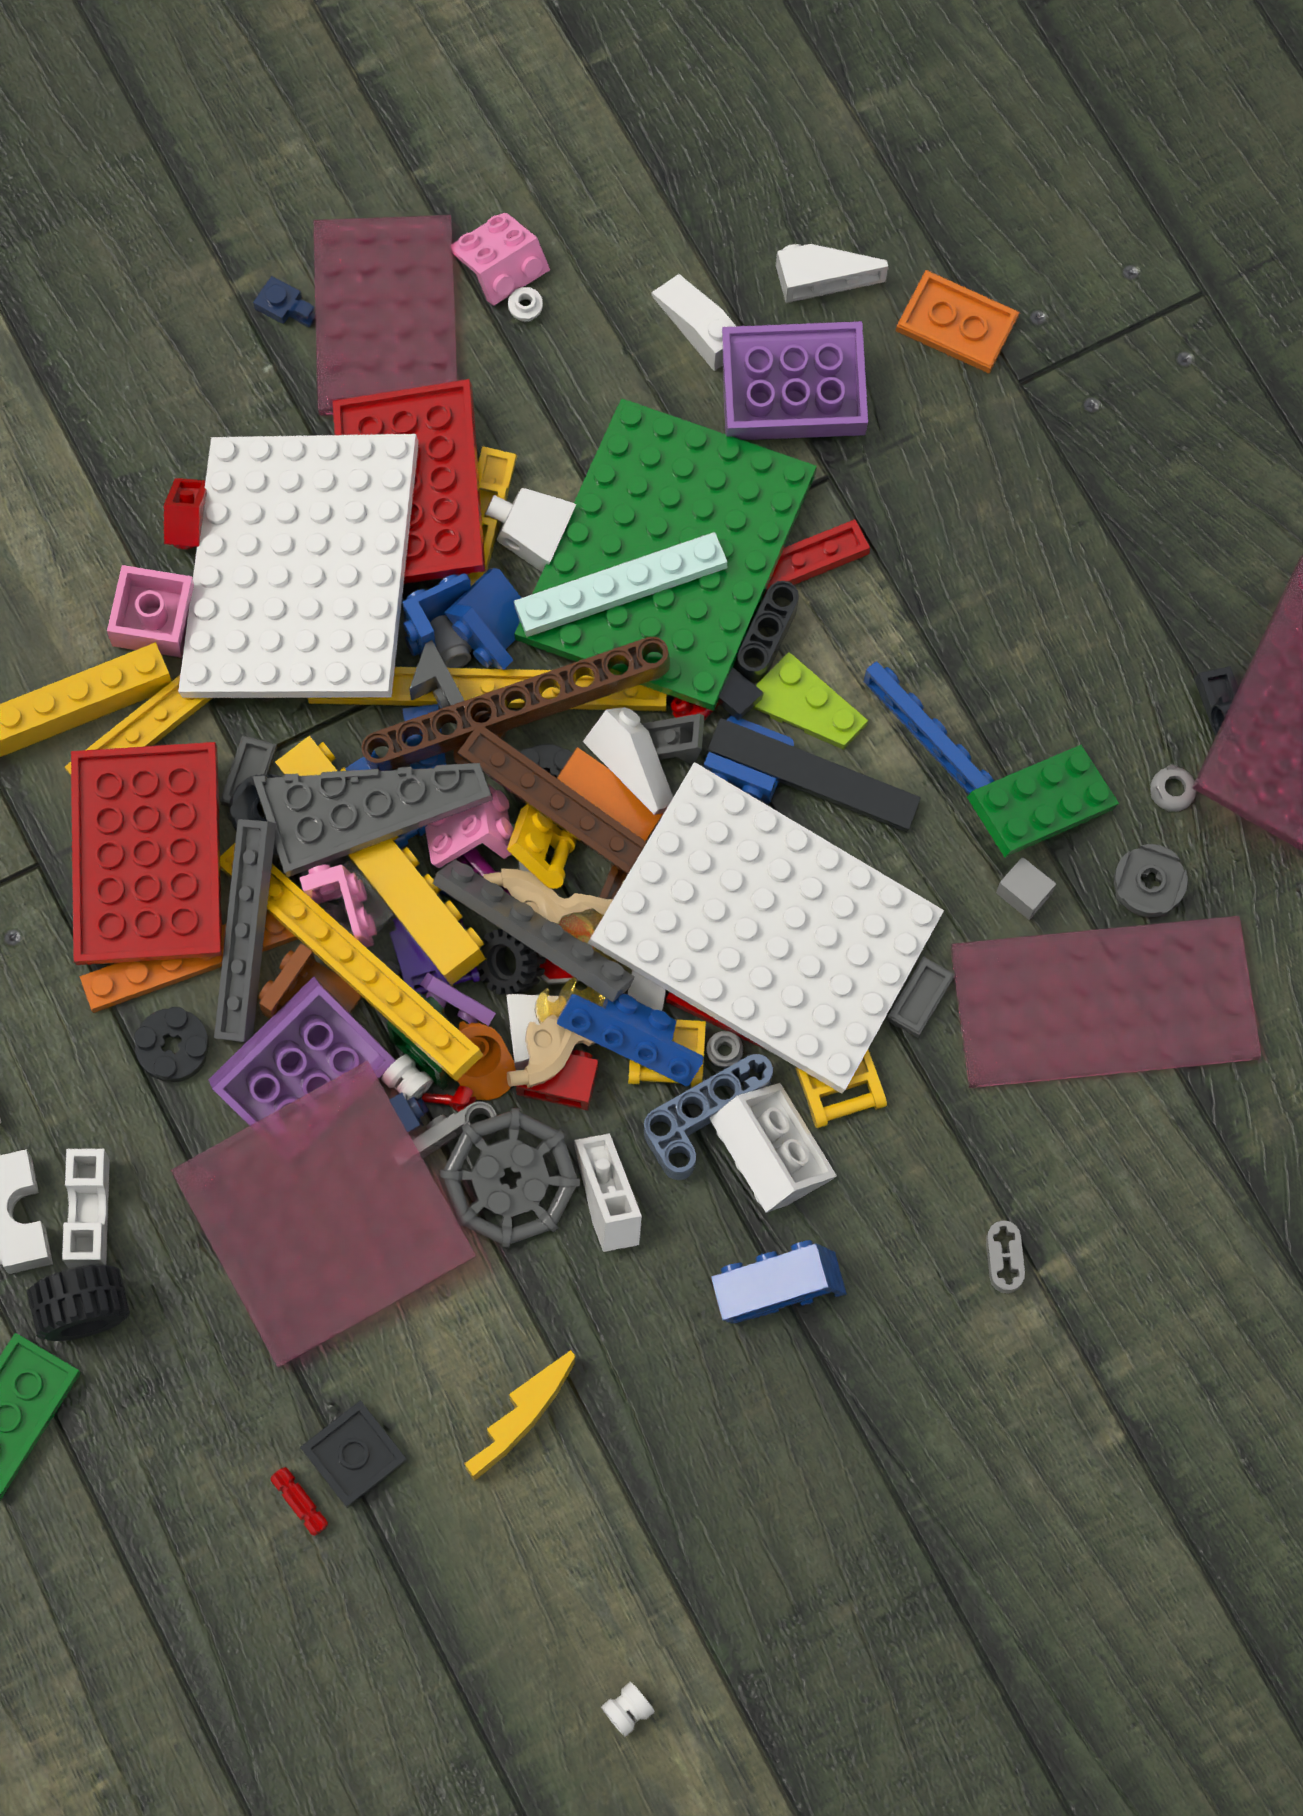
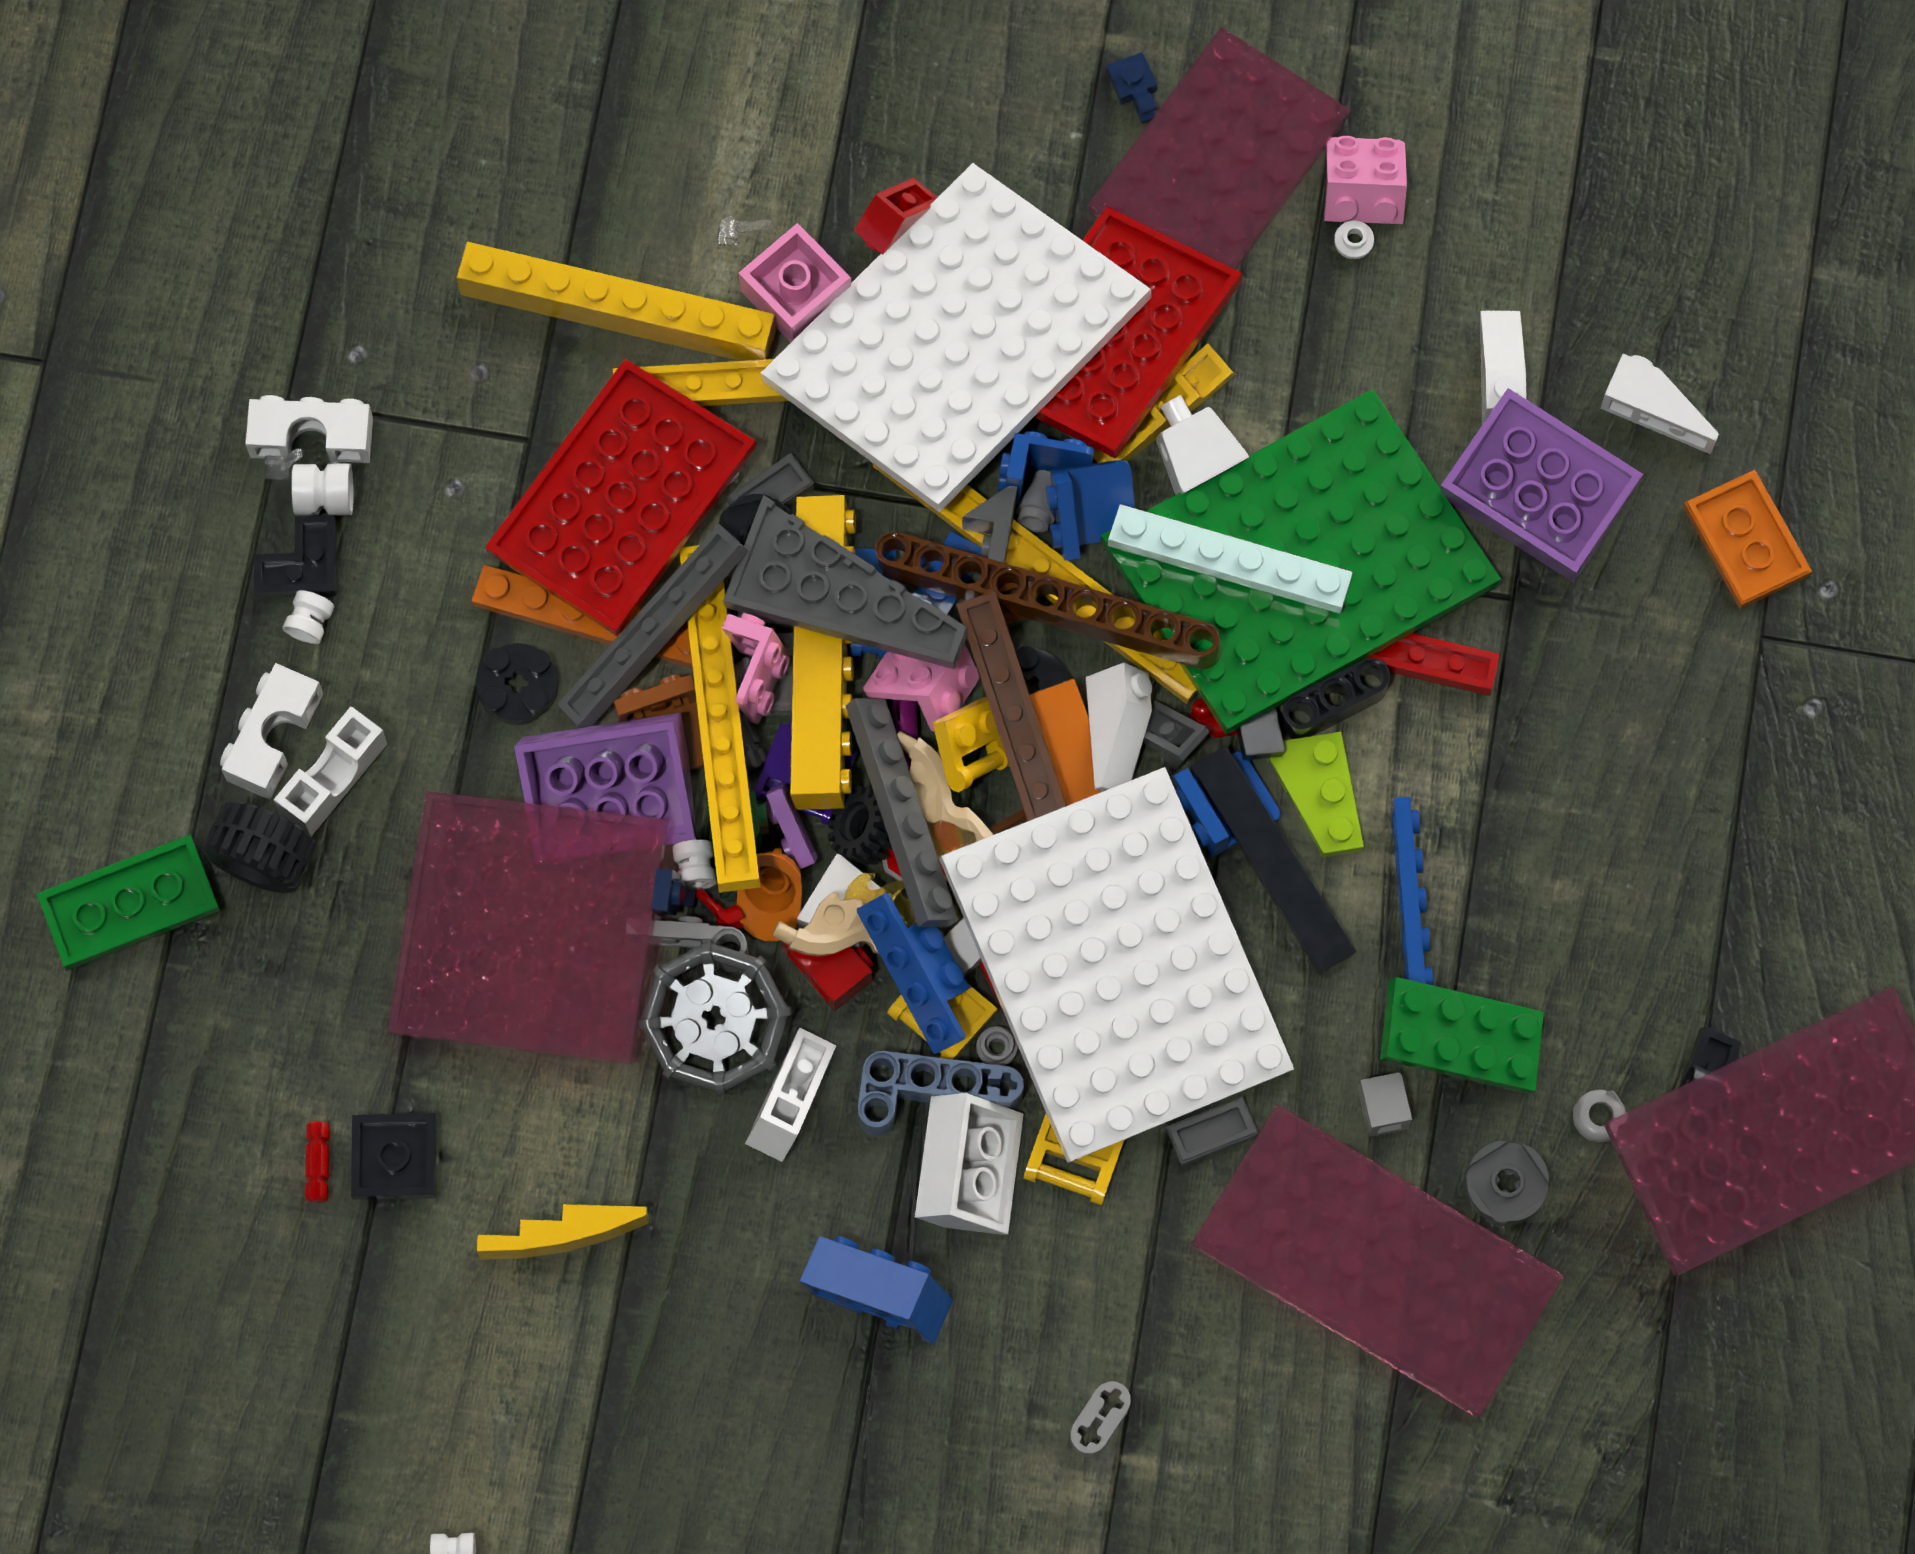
camera: 40 degrees right, 0 degrees up
none -> clear hand [717,217,773,246]

